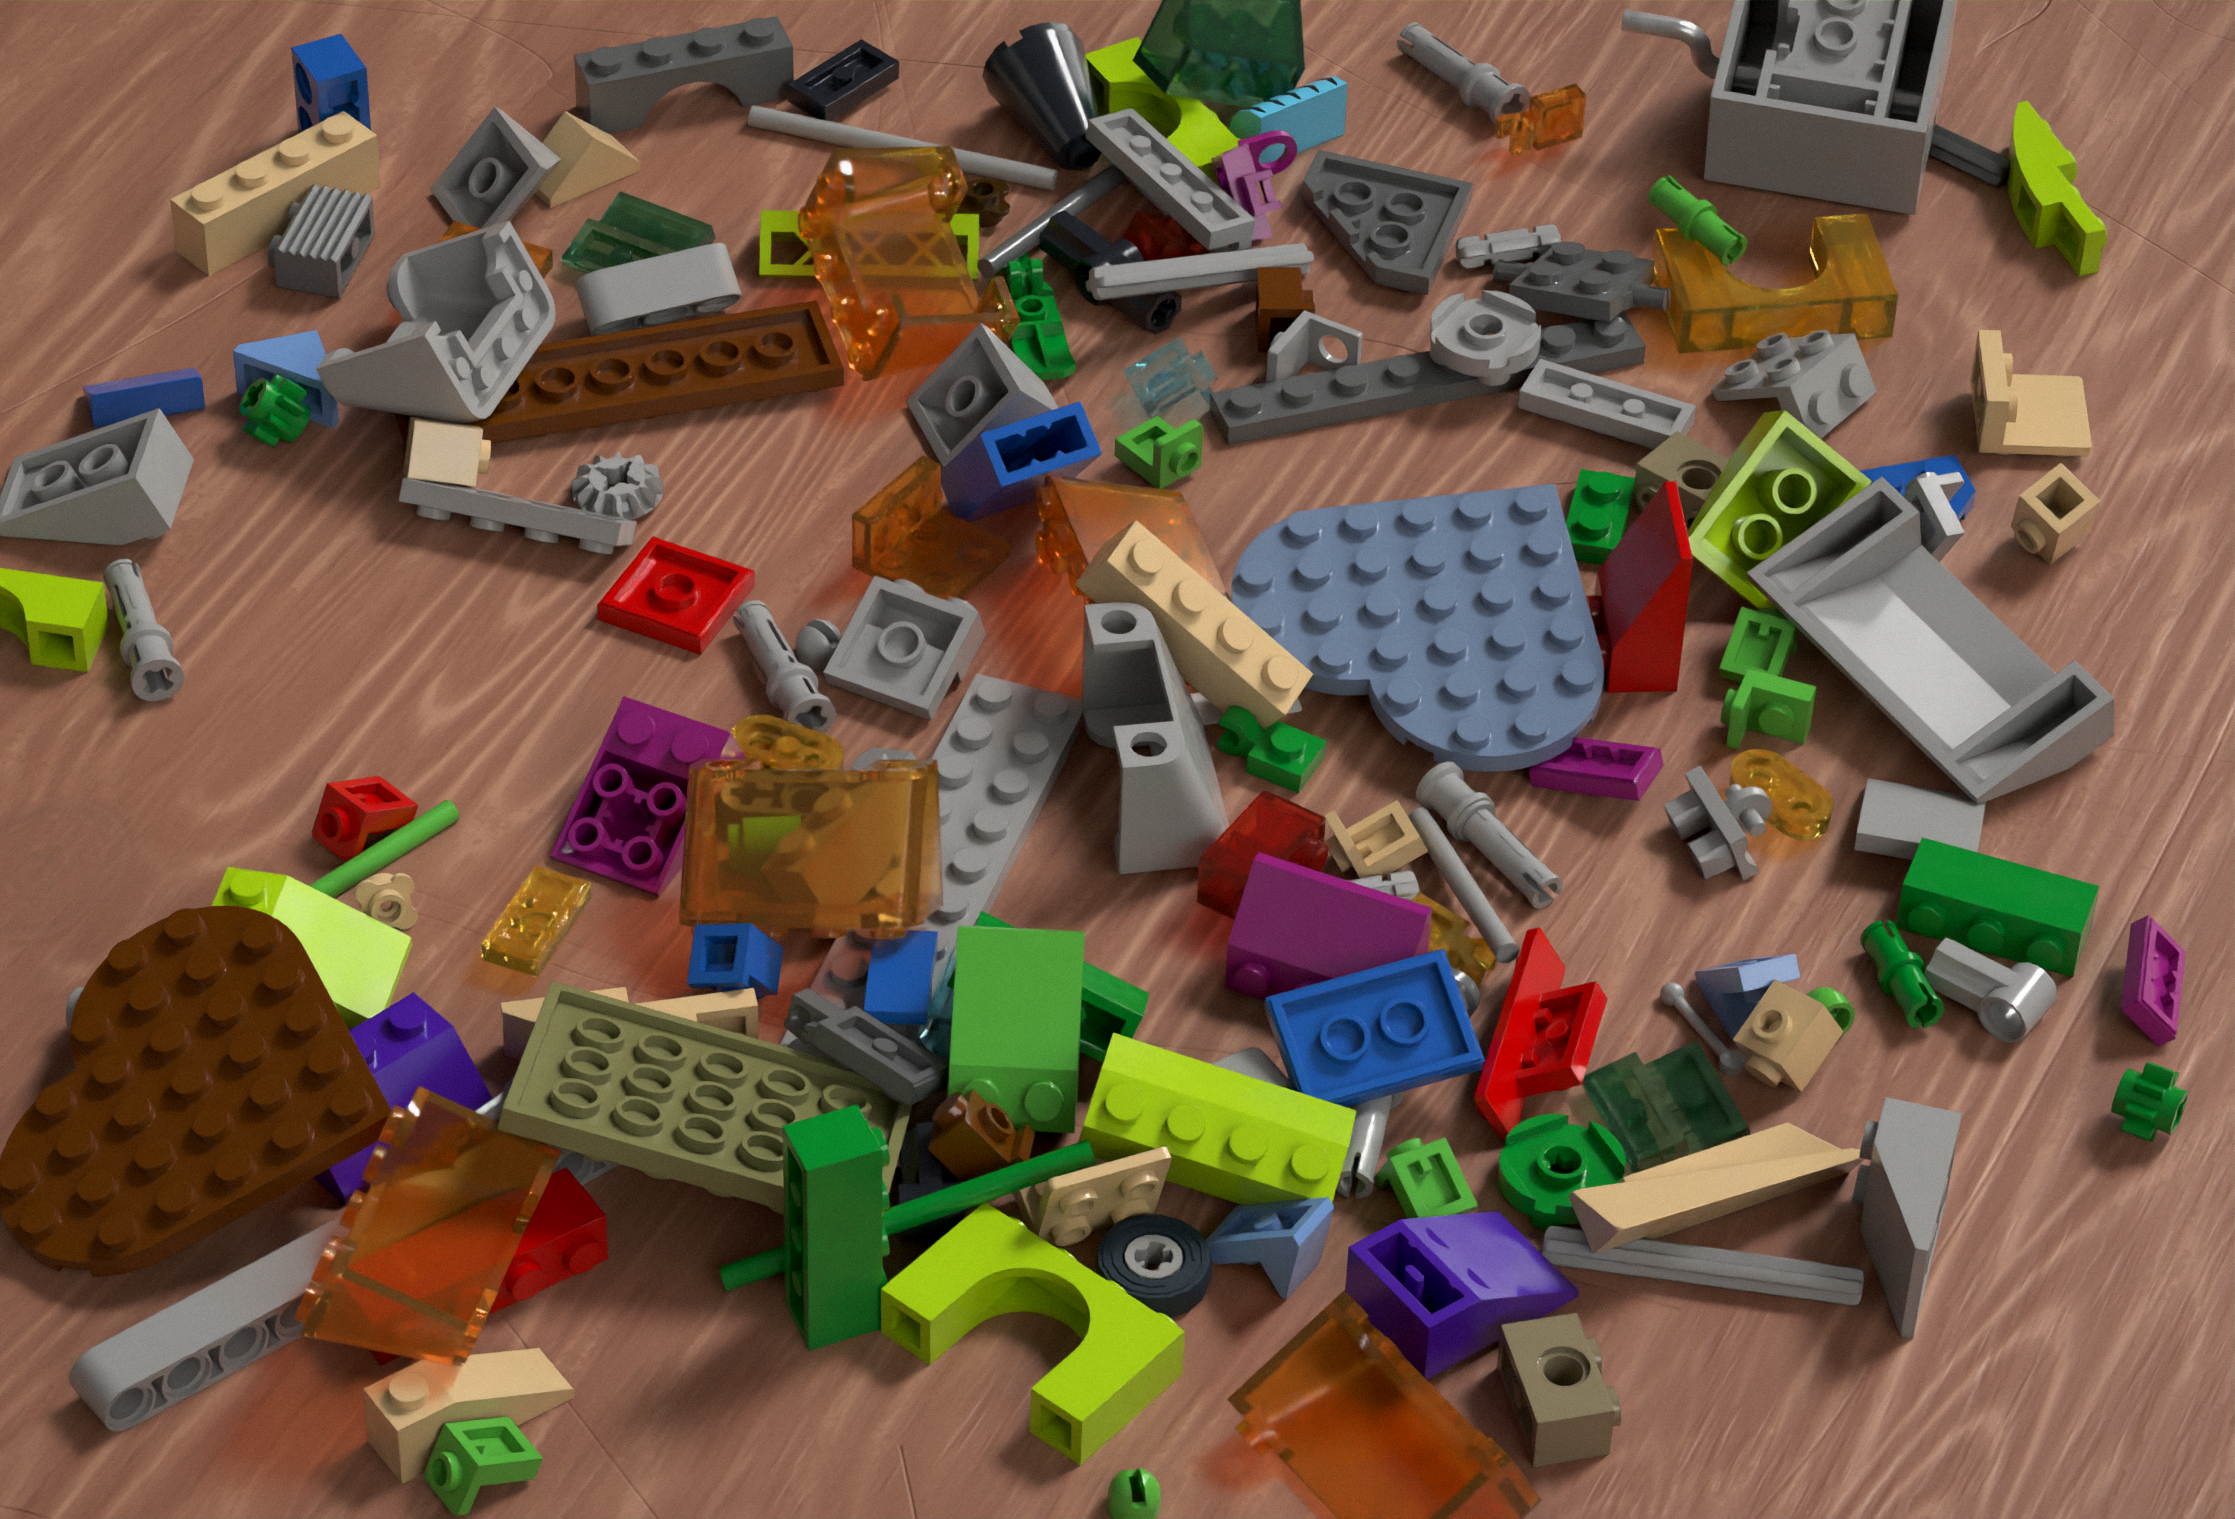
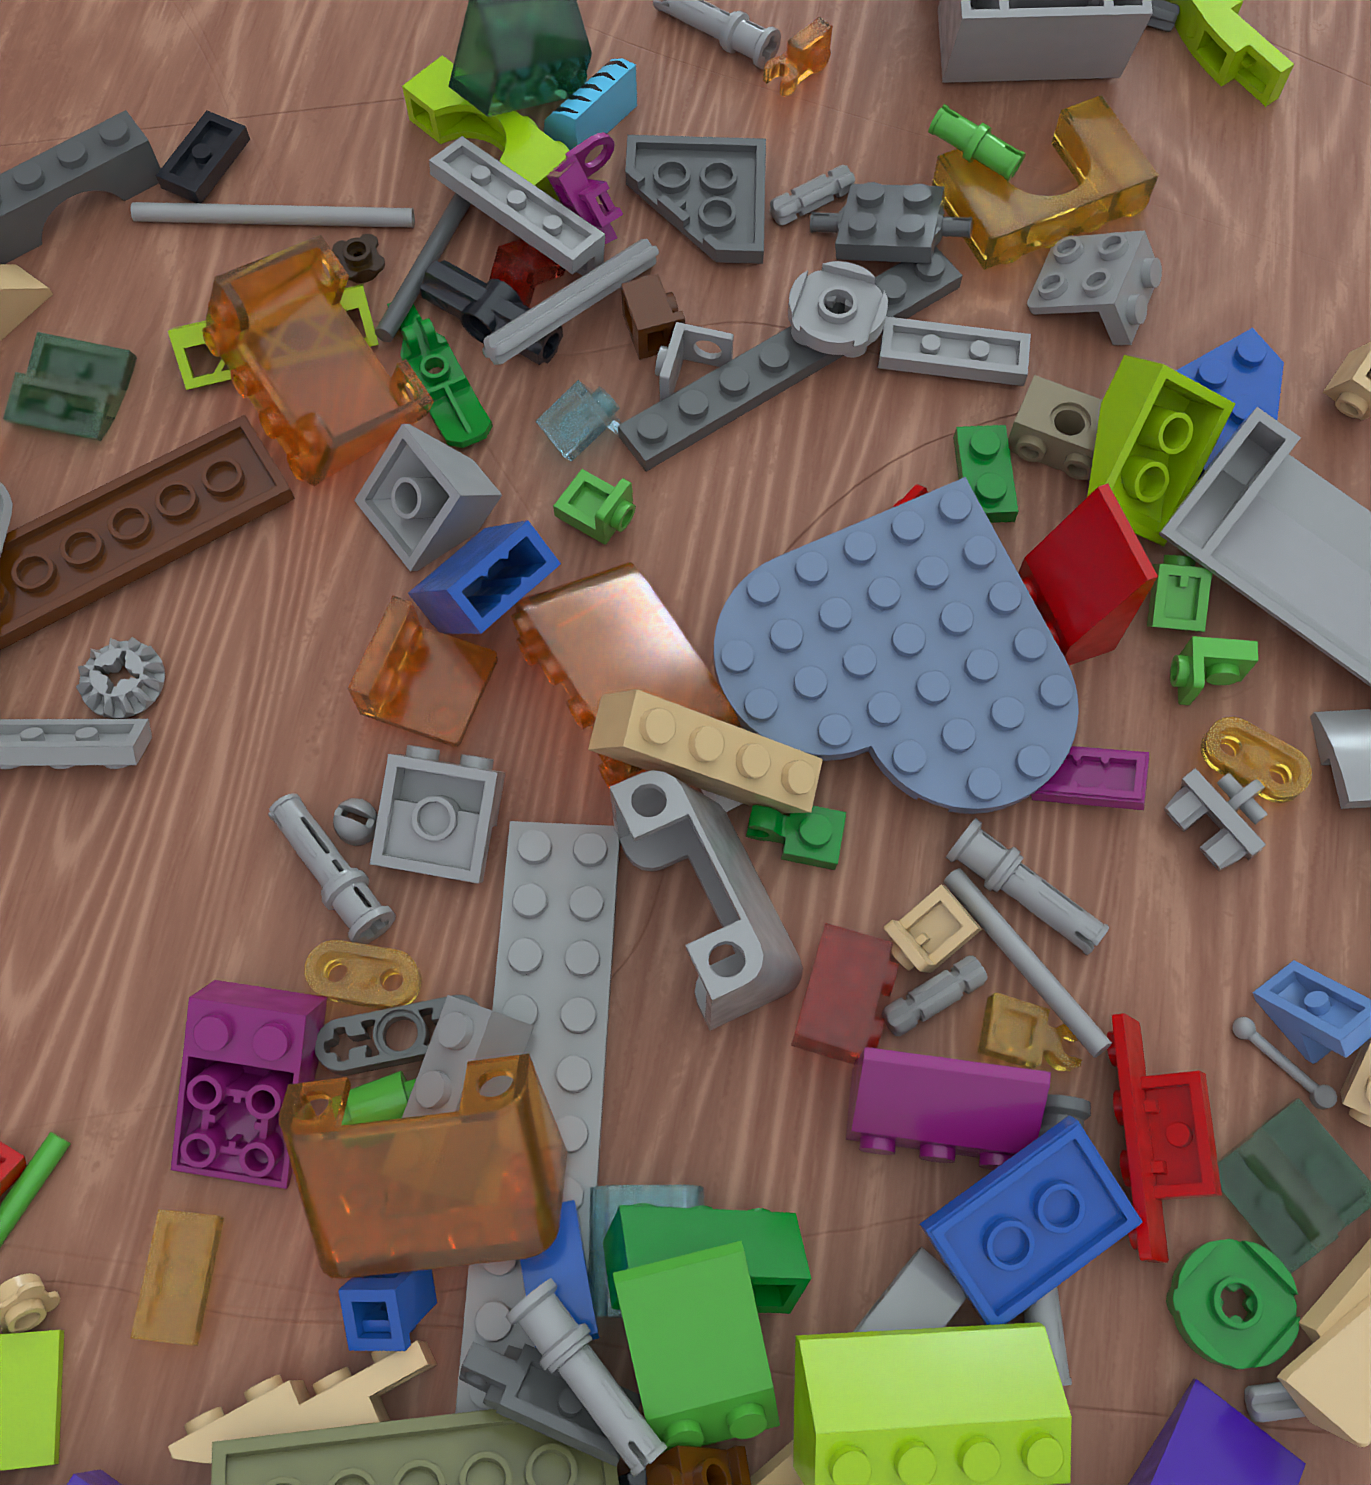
camera: 15 degrees left, 25 degrees up
light grey beam [575,243,742,336] -> none
red tile [597,536,755,655] -> none
black cone [982,22,1102,170] -> none
bright green bracket [1374,1137,1478,1219] -> none
light grey bracket [1903,472,1965,562] -> none
tan bracket [1970,329,2092,457] -> none
none -> light grey pin [505,1278,667,1477]

